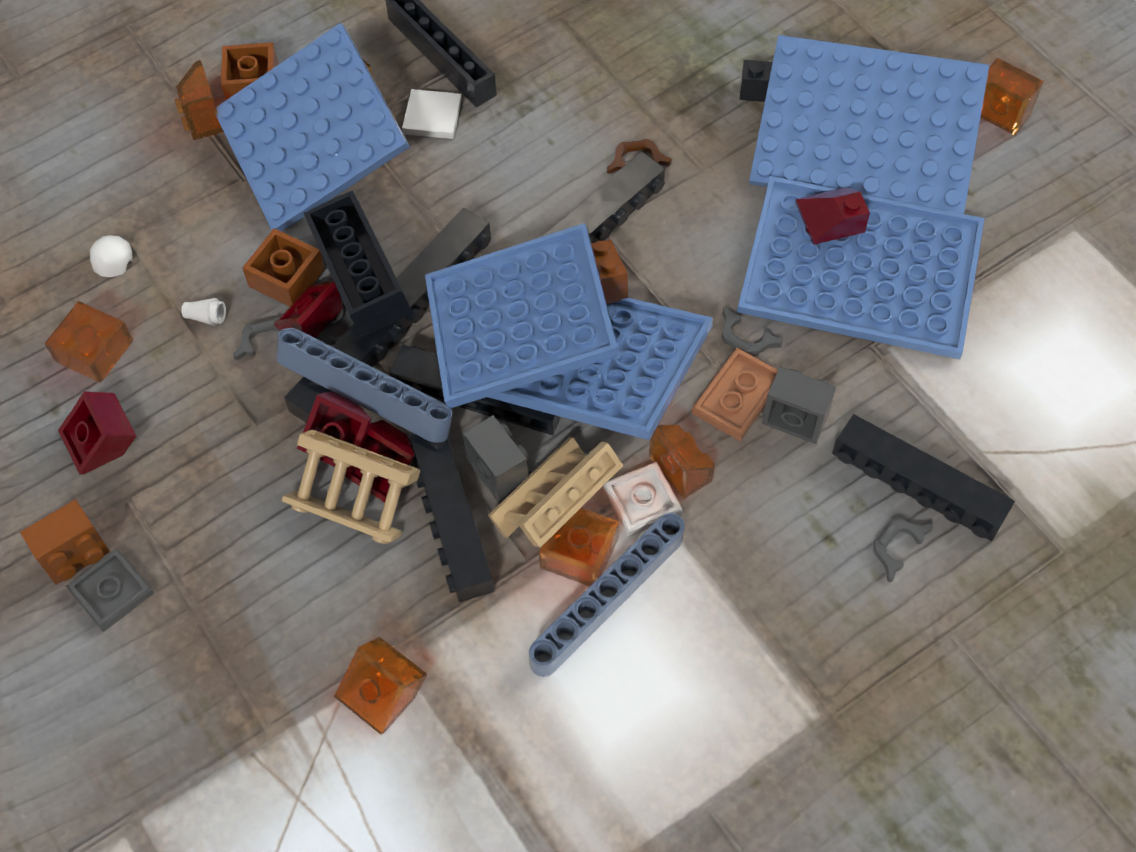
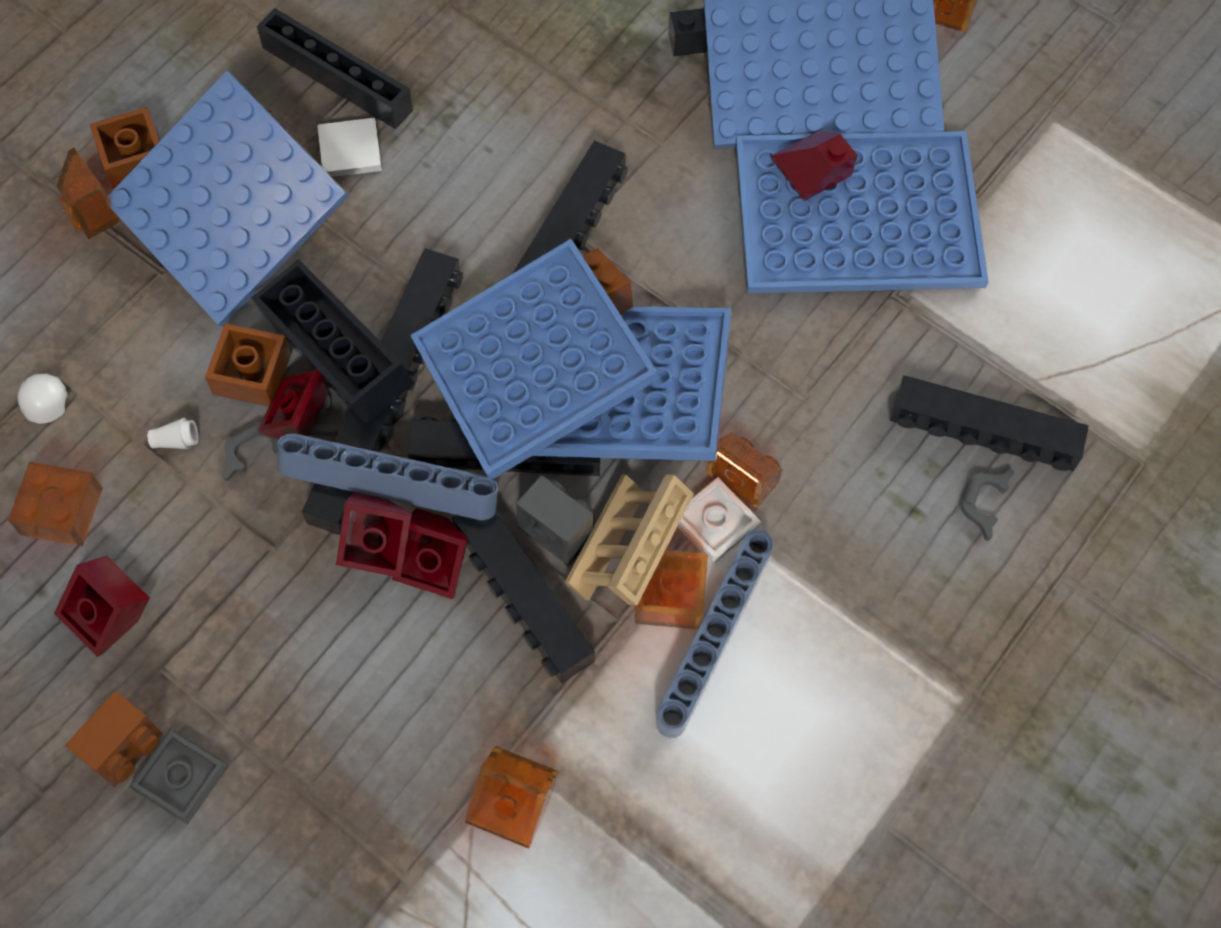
camera: 20 degrees left, 5 degrees up
tan fence [282,430,420,544] -> none
reddish brown helmet [607,139,671,174] -> none
nougat tile [691,348,778,442] -> none
dark grey helmet [721,307,783,356] -> none
dark grey brick [762,366,836,444] -> none

